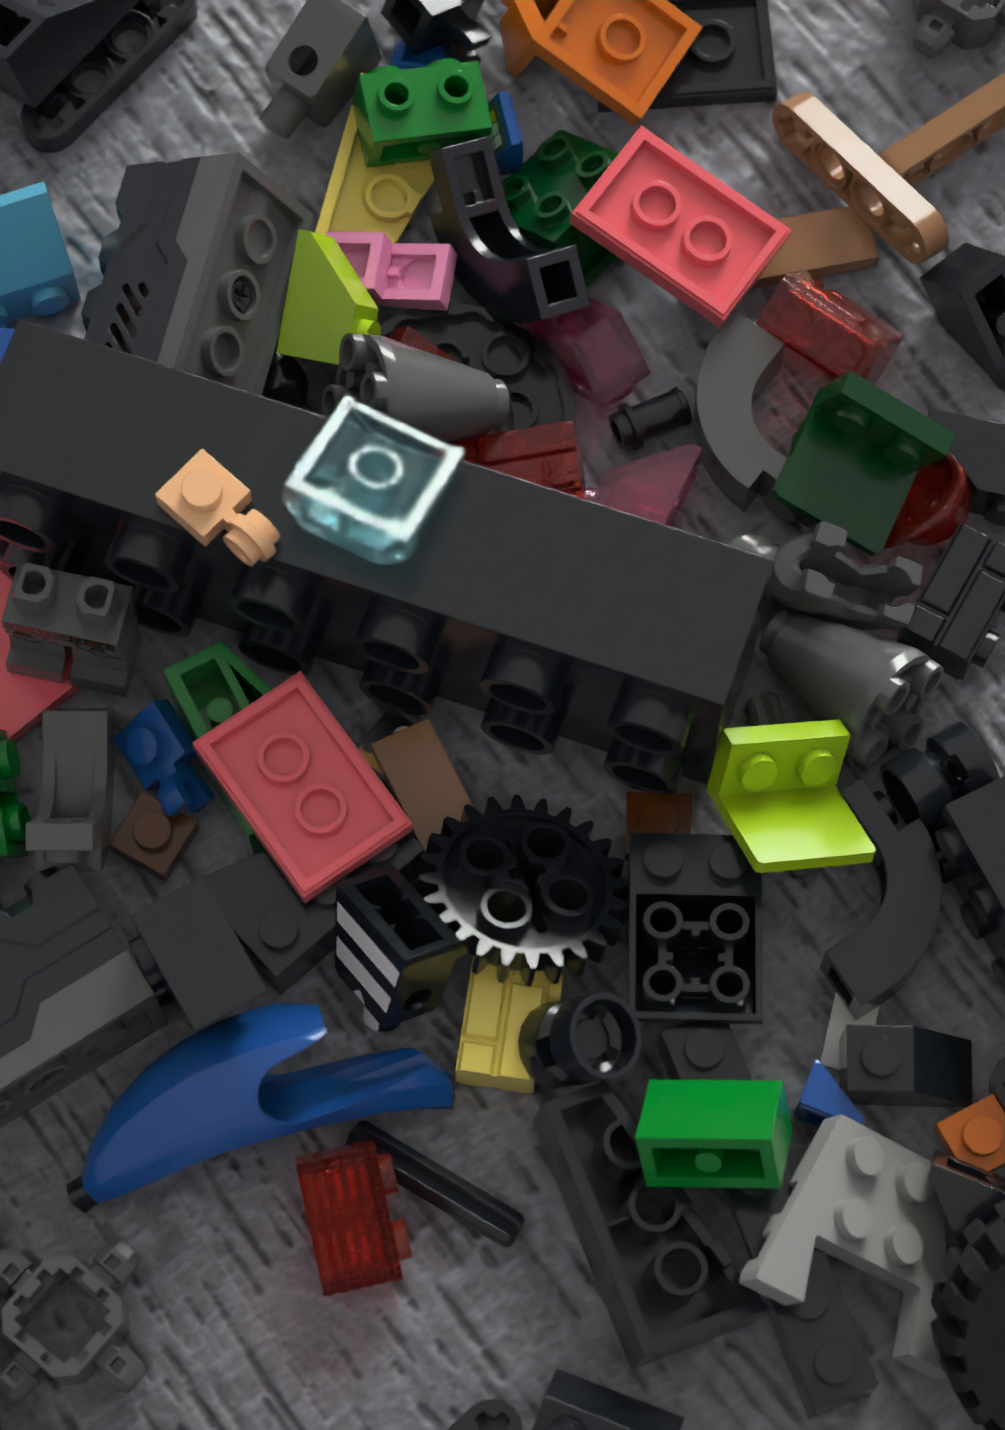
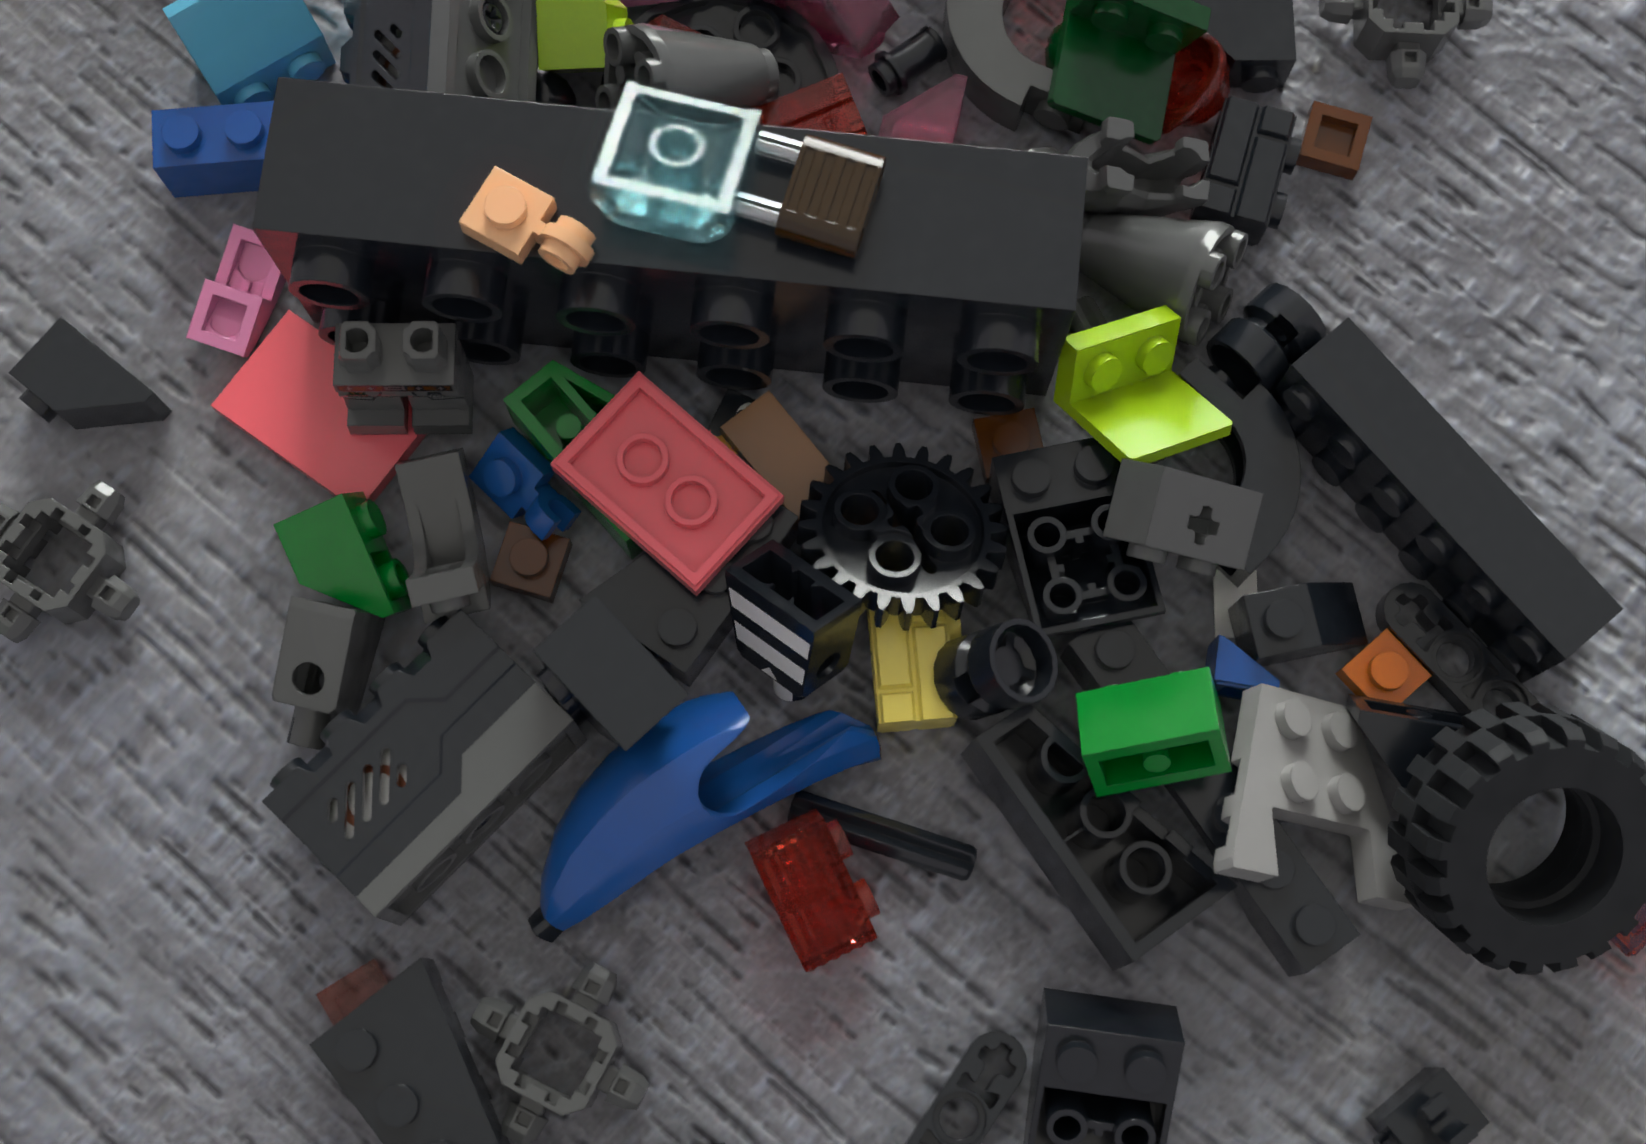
camera: 15 degrees left, 5 degrees up
none -> dark brown piece [733,130,887,259]
none -> dark grey brick [1103,458,1263,577]

